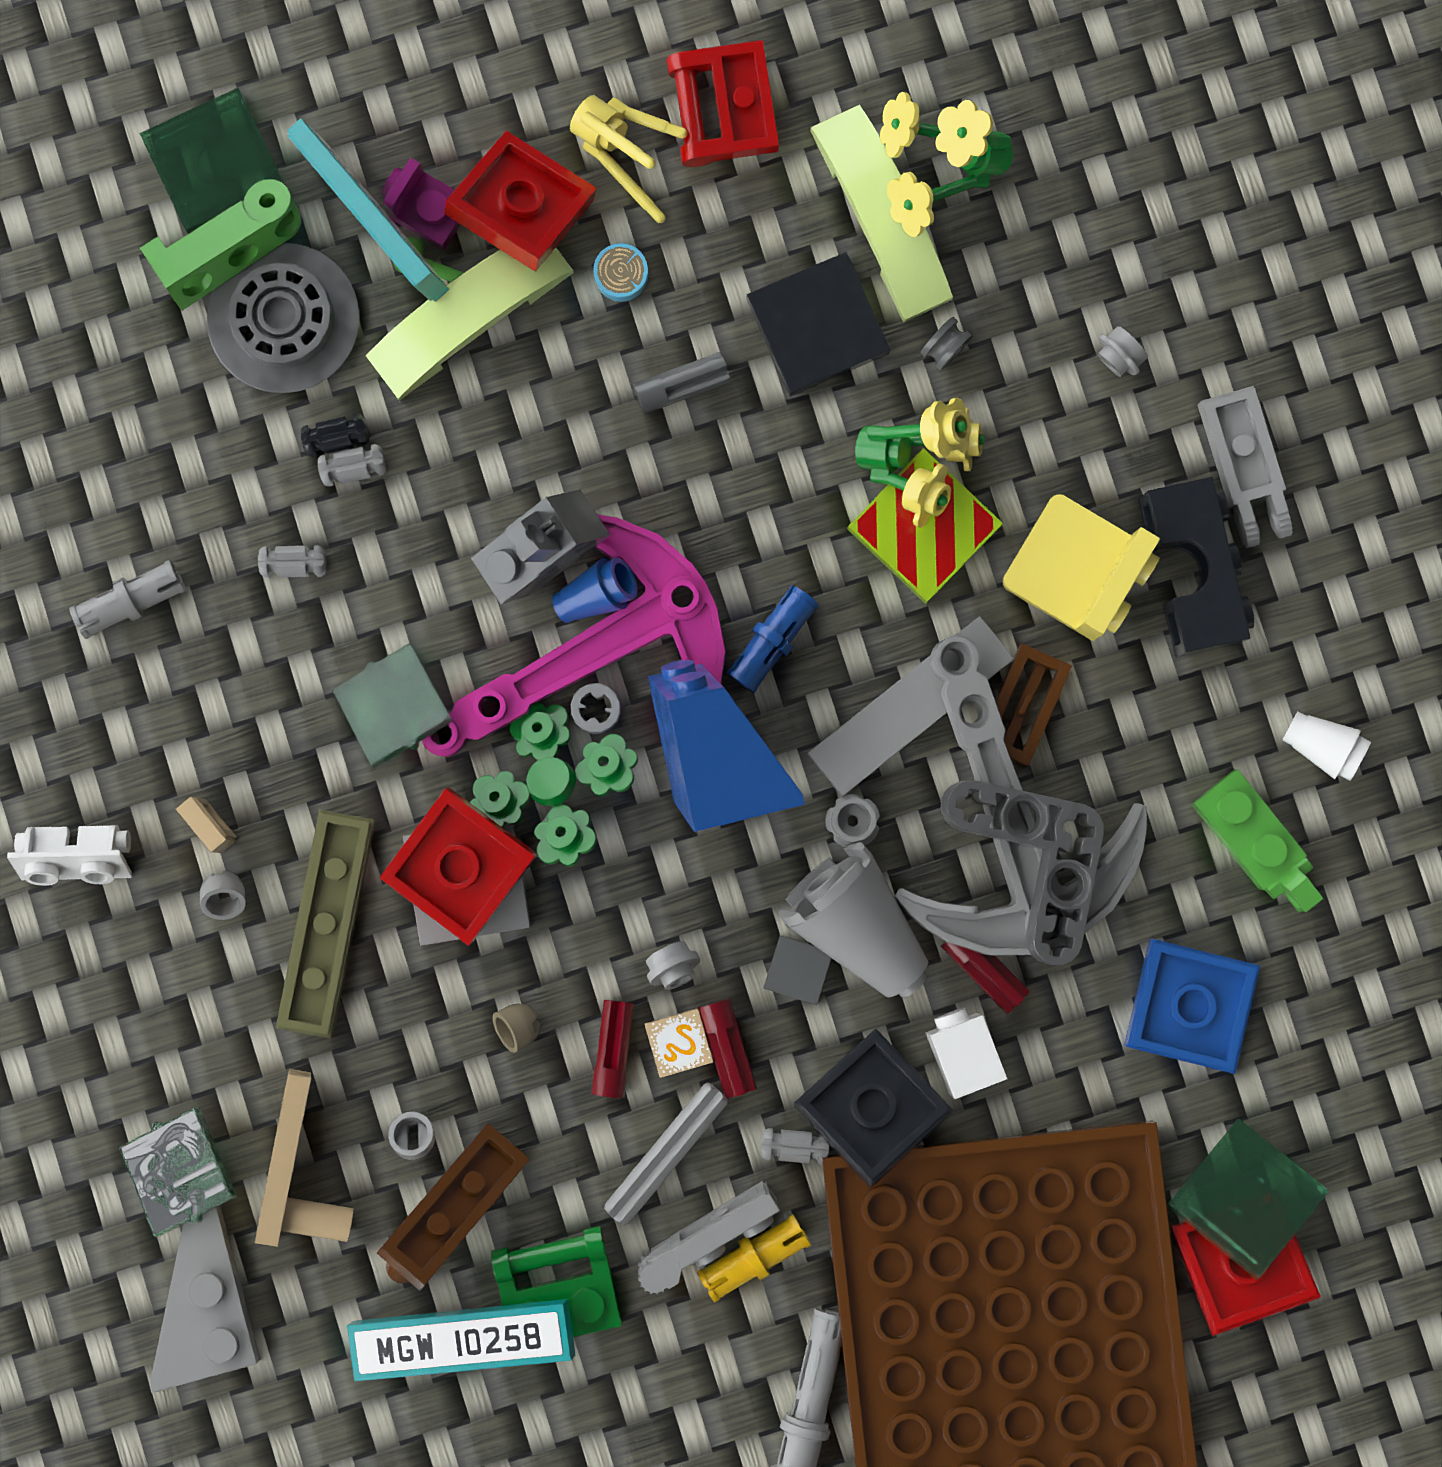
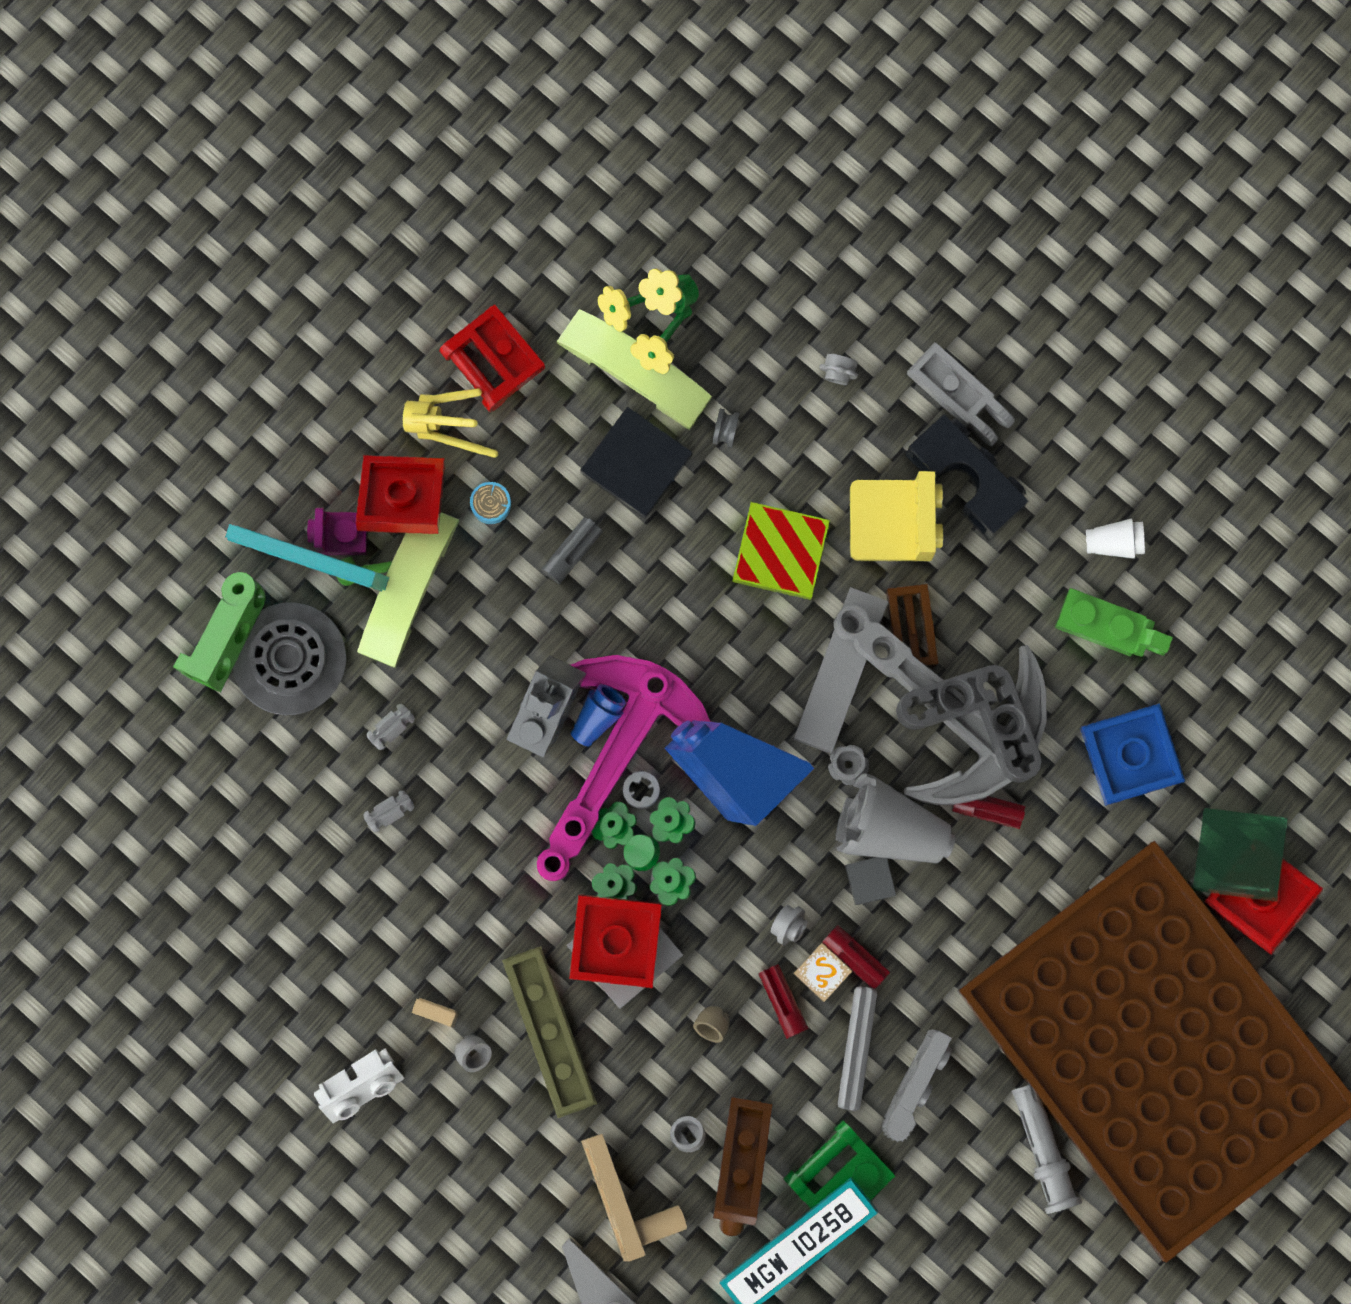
camera: 30 degrees left, 5 degrees down
light grey pin [69,559,186,639] -> none
piece [119,1107,236,1237] -> none
clear green tile [139,88,285,234] -> none
black piece [300,414,369,457] -> none
clear green piece [332,643,453,769] -> none
yellow pin [697,1214,811,1303] -> none
blue pin [726,585,819,694] -> none
light grey piece [761,1128,829,1165] -> none
black tile [794,1028,953,1189] -> none
plant [855,398,986,528] -> none
white brick [925,1008,1007,1099] -> none

